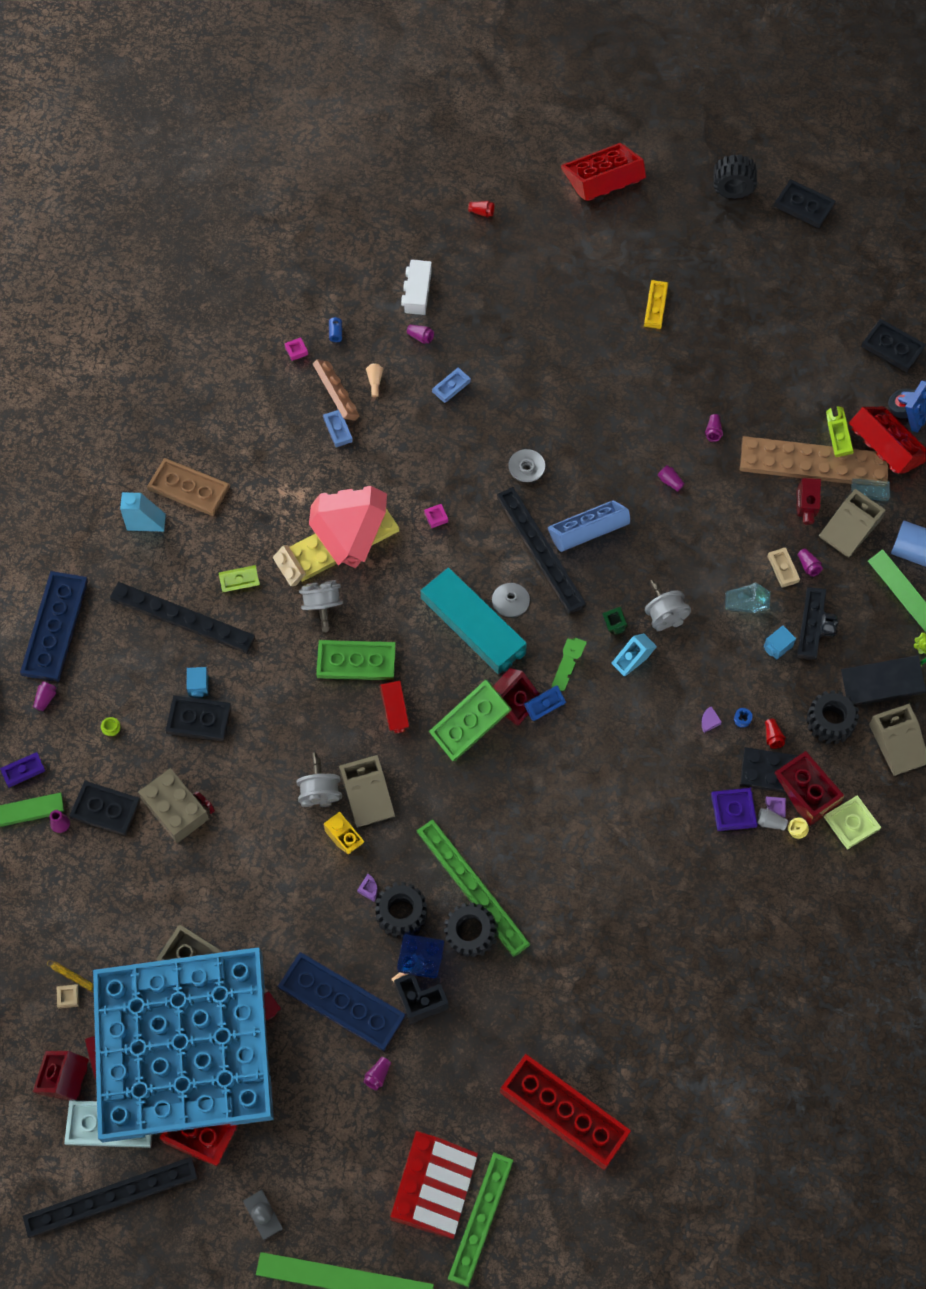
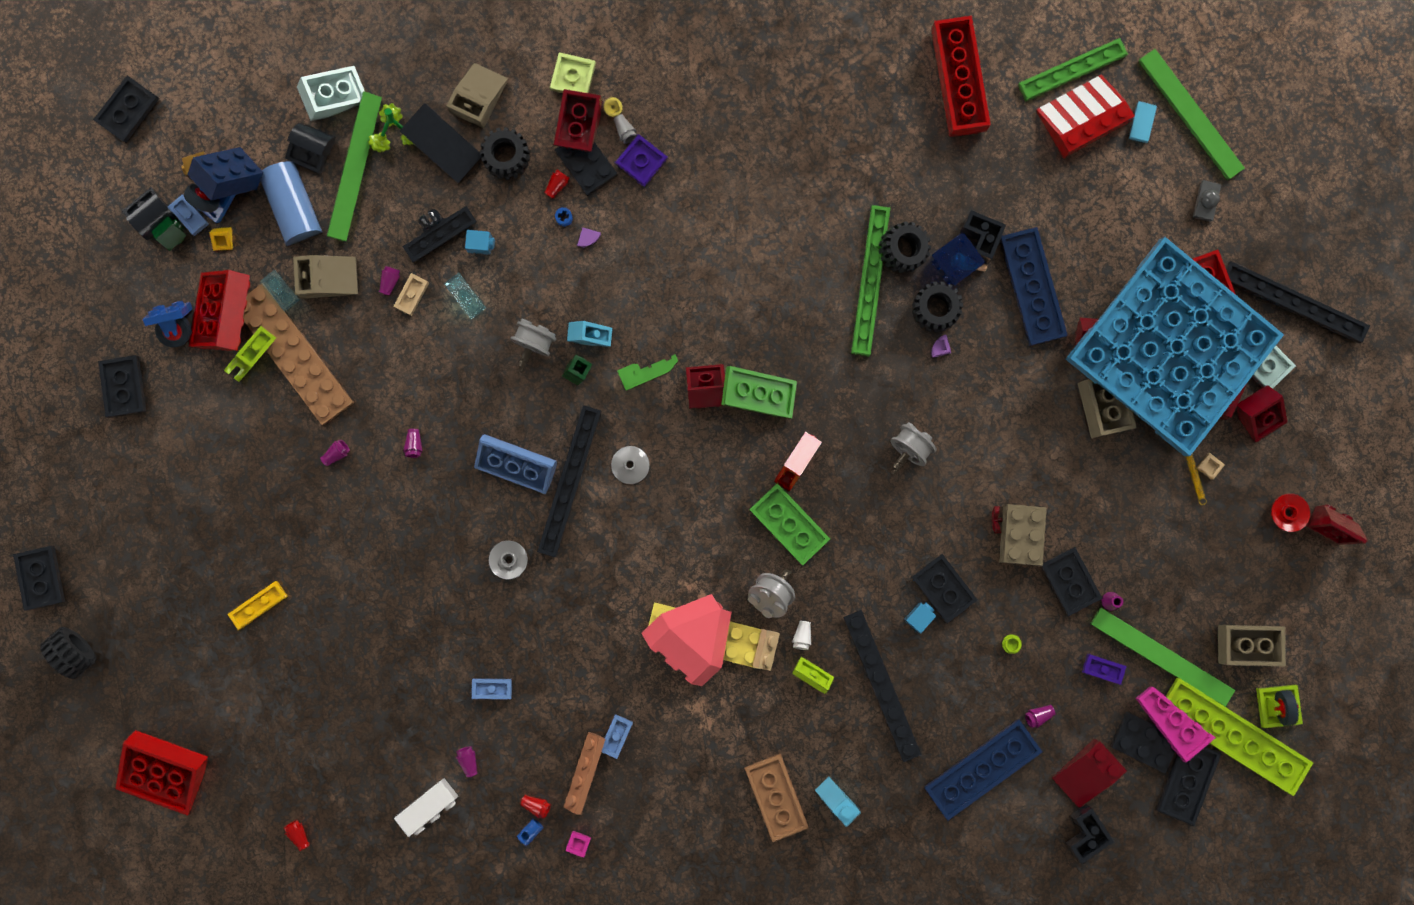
camera: 135 degrees left, 20 degrees up
yellow slope [324,812,364,855] -> none
dark tan slope [339,755,395,828] -> none
magenta cone [363,1057,391,1090] -> none
light nougat cone [366,364,384,397] -> none
teal brick [421,567,527,674] -> none
dark pink plate [424,504,448,528] -> none
blue plate [524,685,566,721] -> none
medium lavender tile [765,796,786,818] -> none
dark red torso [796,478,821,525] -> none
none -> red cone [520,795,551,819]
none -> white cone [792,621,811,650]
none -> medium azure tile [1128,101,1157,143]

